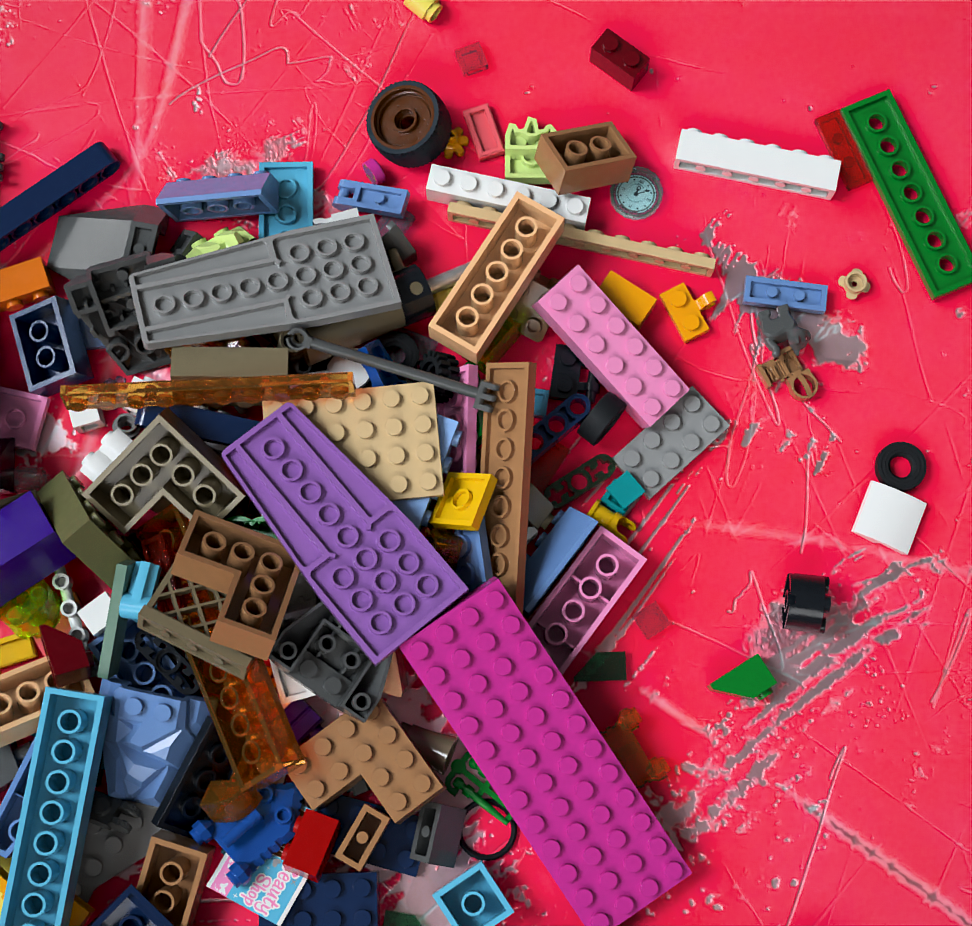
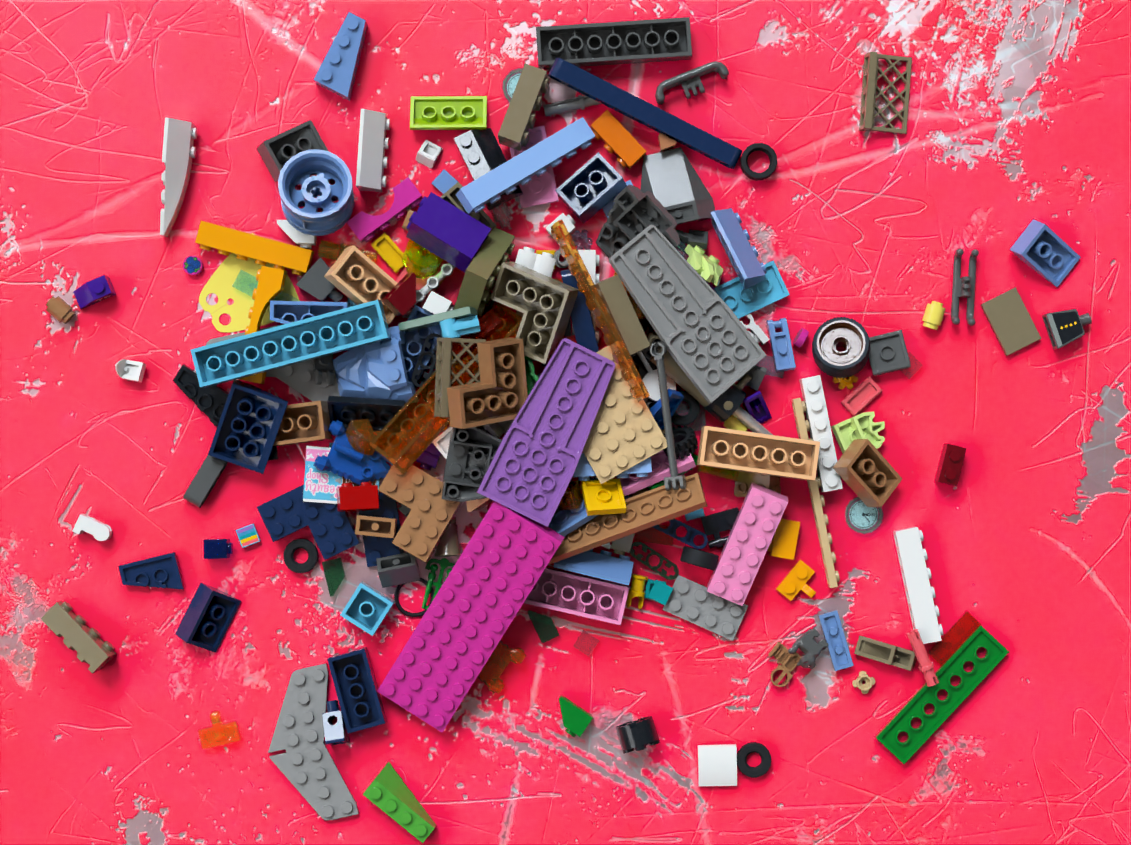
camera: 70 degrees right, 10 degrees up
none -> nougat slope [658,133,677,152]
none -> black tyre [740,143,777,181]
none -> dark purple slope [742,391,772,424]
none -> dark tan slope [854,635,917,671]
none -> dark grey tile [869,330,911,377]
none -> coral pin [906,629,939,687]

